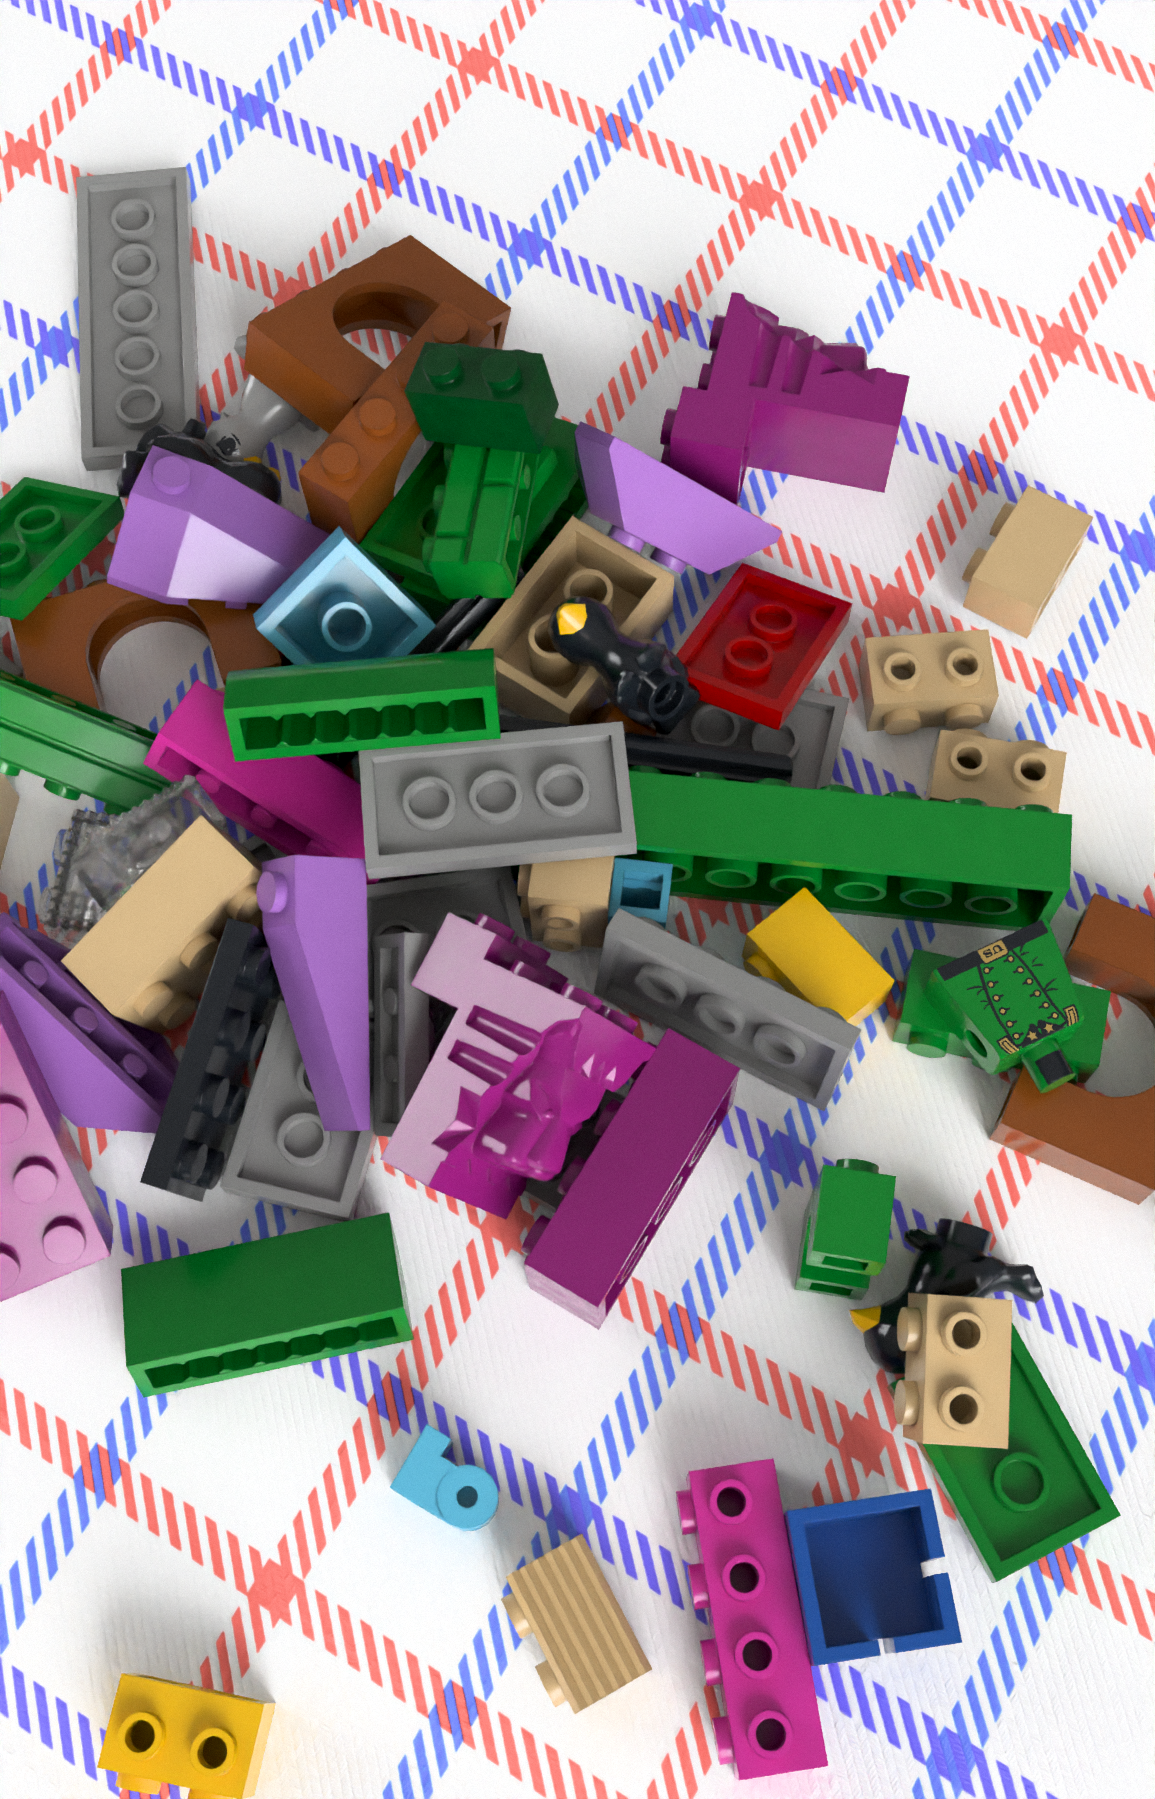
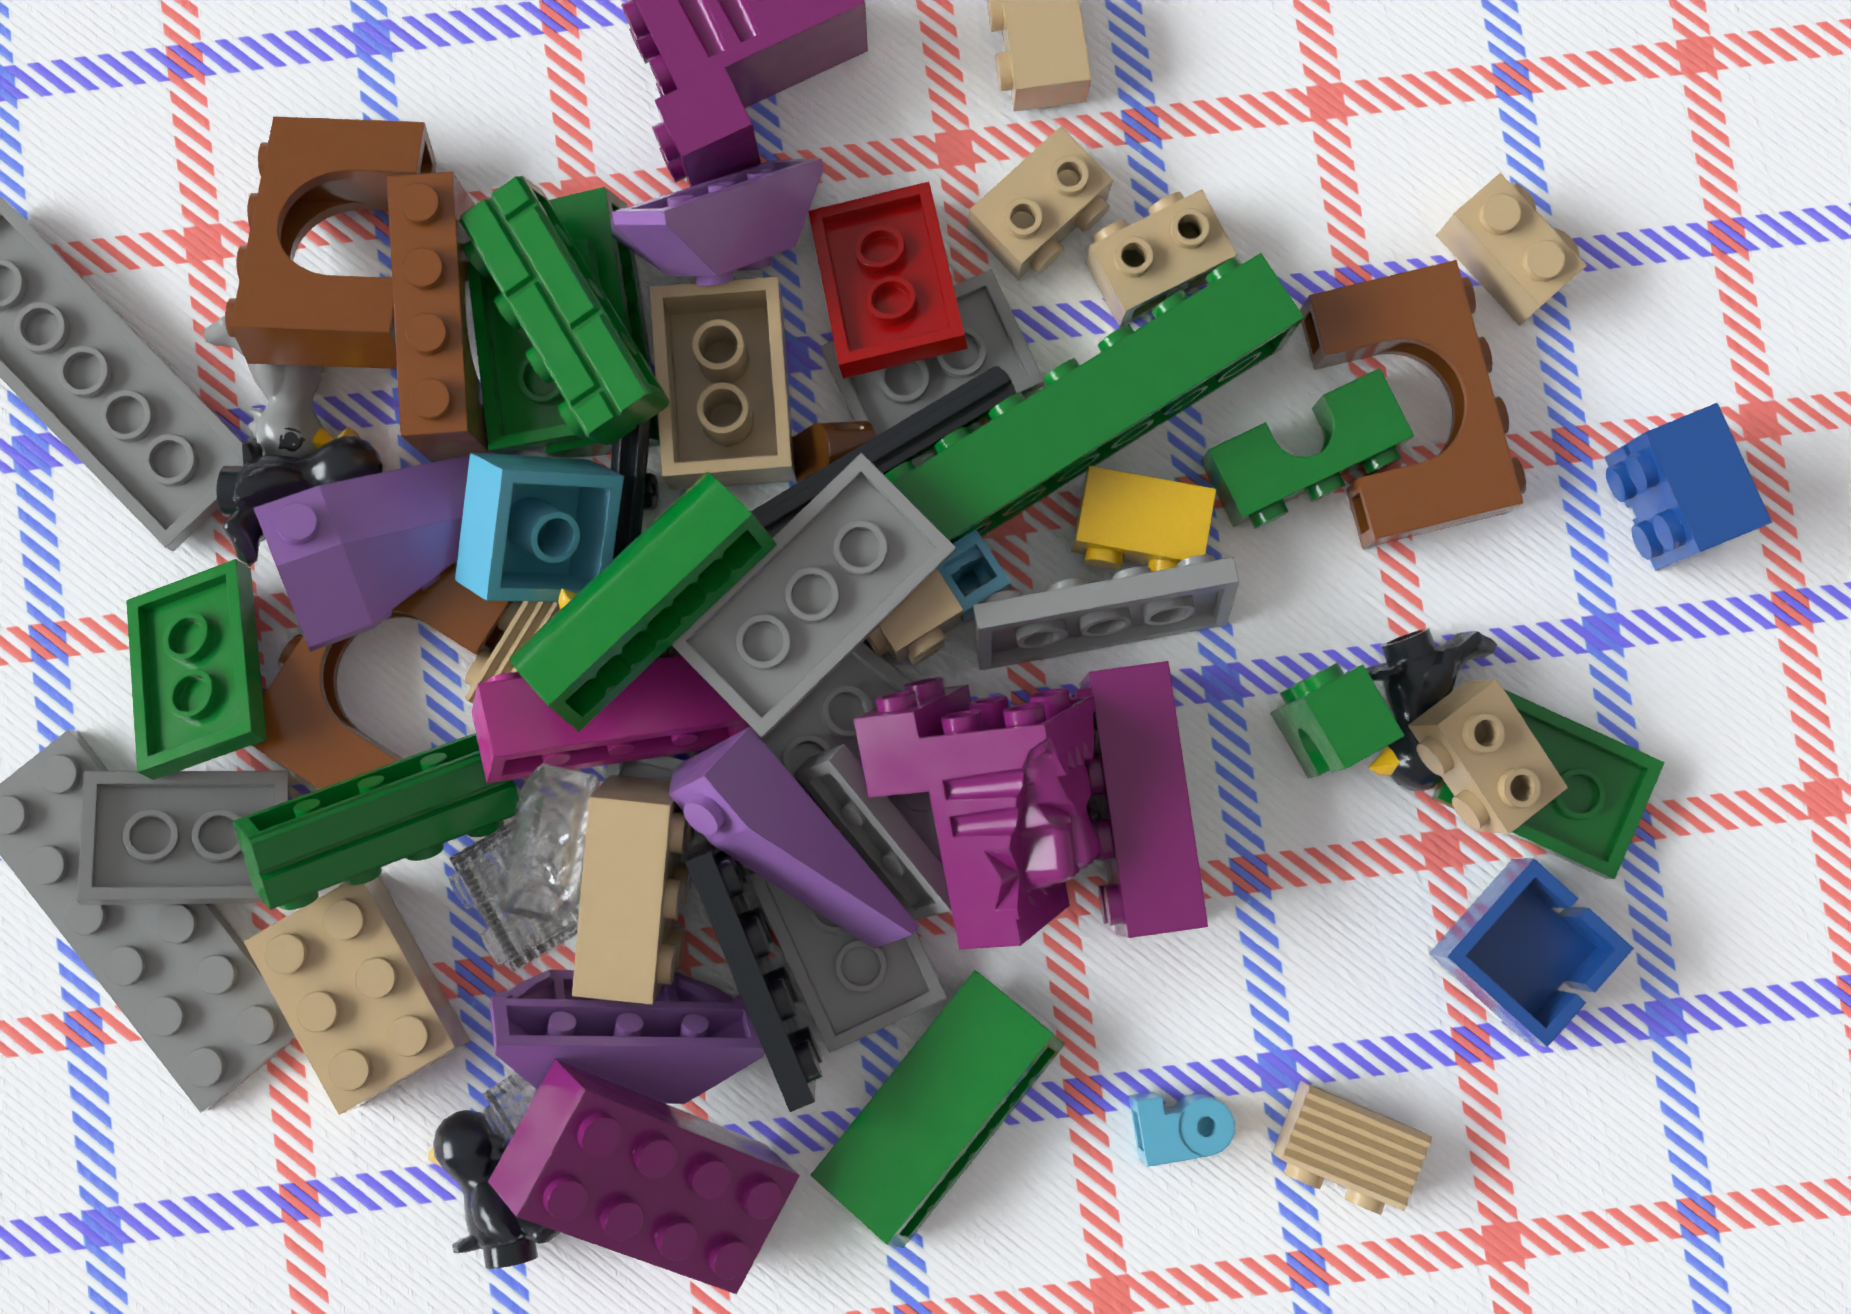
camera: 45 degrees left, 15 degrees up
dark green brick [404,342,559,454] -> none
black animal [548,595,701,736] -> none
dark pink brick [676,1458,828,1781] -> none
green torso [923,918,1085,1093] -> none

